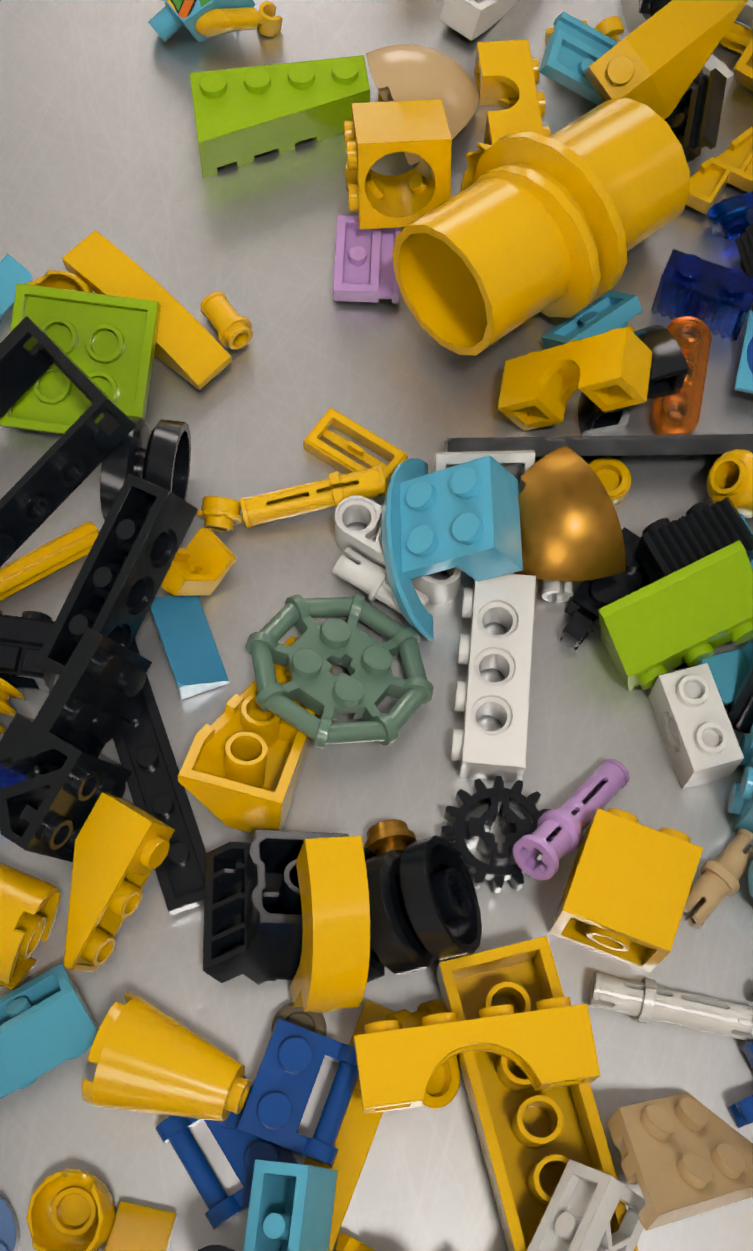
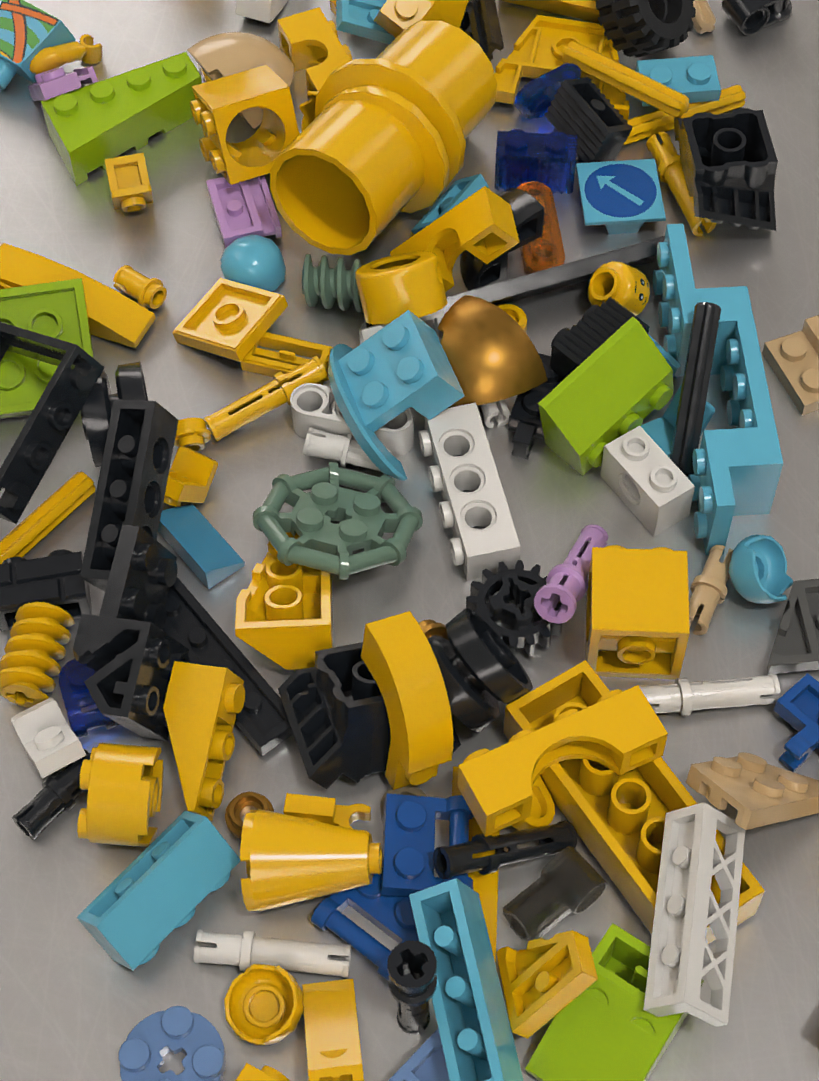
camera: 15 degrees left, 10 degrees down
none -> lavender plate [27,66,98,101]
none -> yellow bracket [104,152,153,212]
none -> yellow plate [172,278,288,362]
none -> white pin [194,930,351,978]
none -> medium azure hair [220,234,286,292]
none -> pearl gold plate [225,792,274,839]
none -> yellow plate [283,793,371,832]
none -> sand green piece [302,254,373,312]
none -> yellow piece [355,251,448,325]
none -> black pin [433,820,577,880]
none -> clear smoke piece [503,846,608,942]

